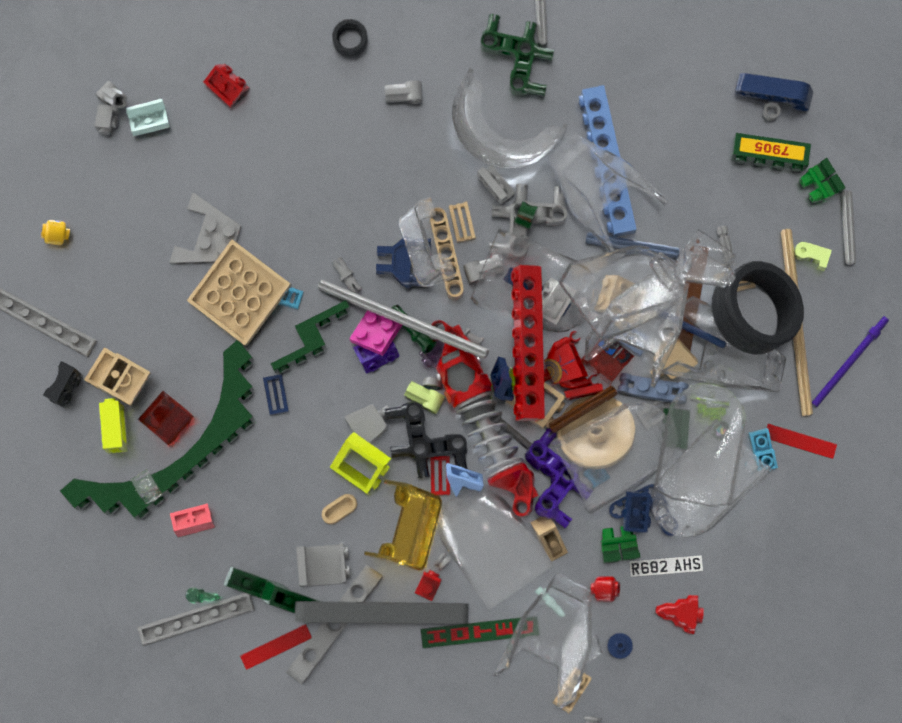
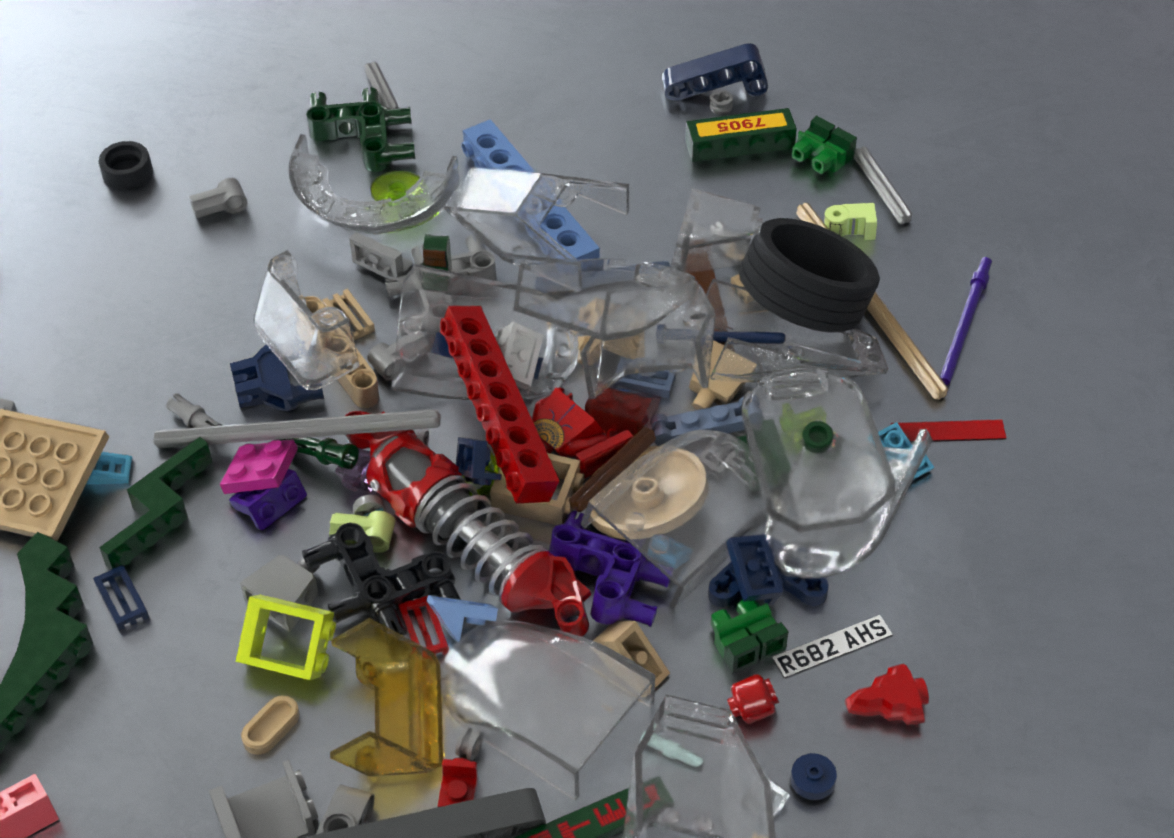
camera: 20 degrees left, 30 degrees down
none -> clear neon green dish [370,171,425,207]
none -> dark green tile [802,421,834,454]

